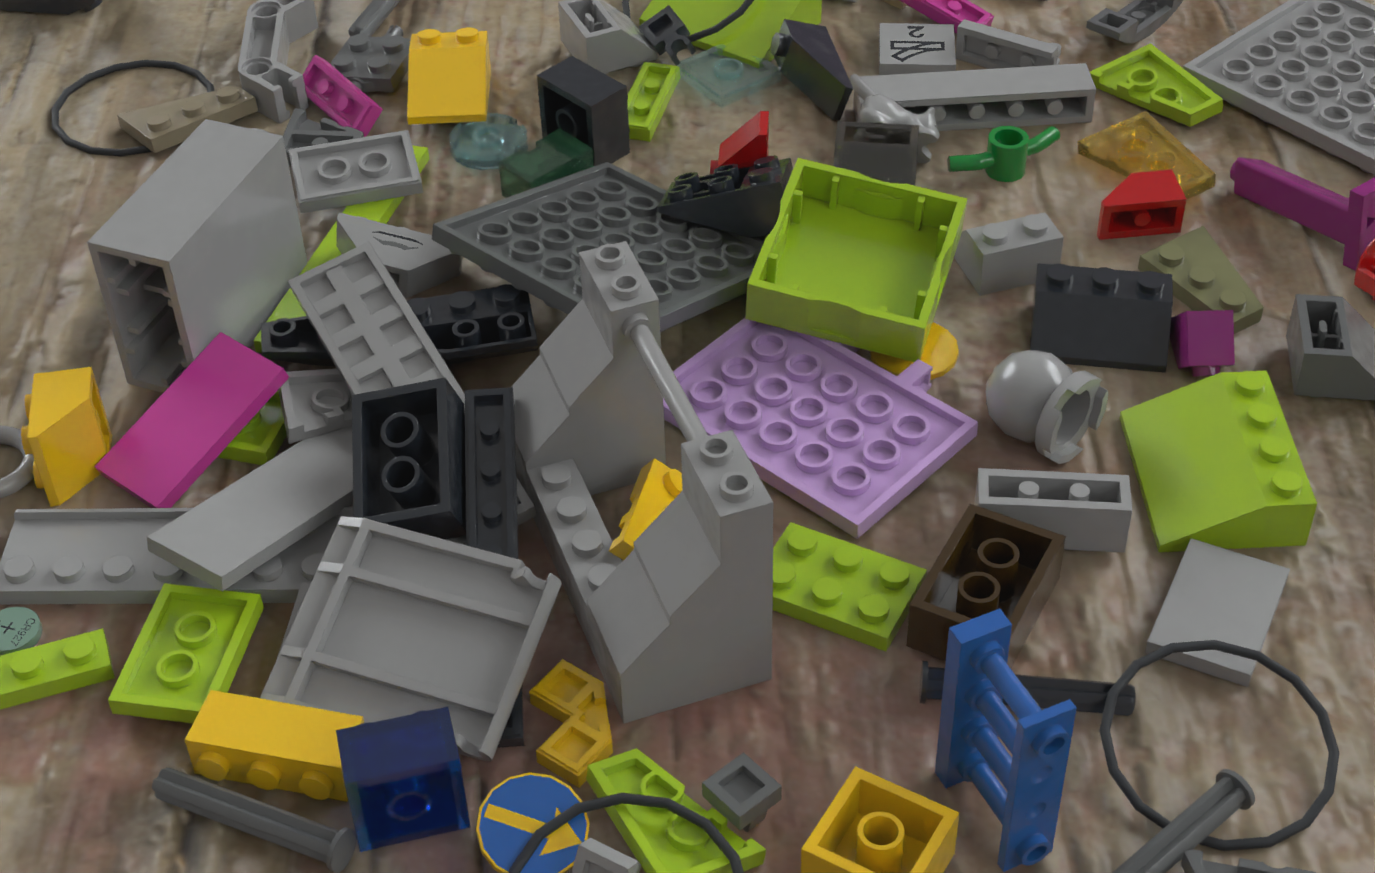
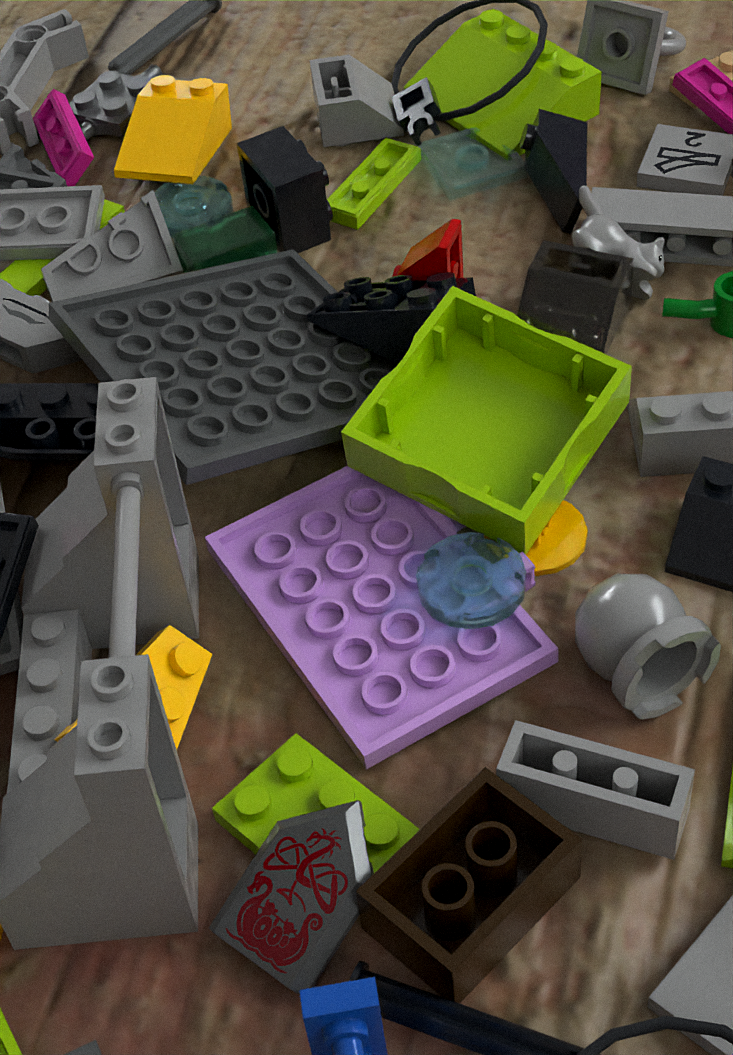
camera: 20 degrees right, 5 degrees up
none -> light grey wing [41,190,183,302]
none -> dark grey tile [209,800,374,995]
none -> clear light blue tile [416,532,527,630]

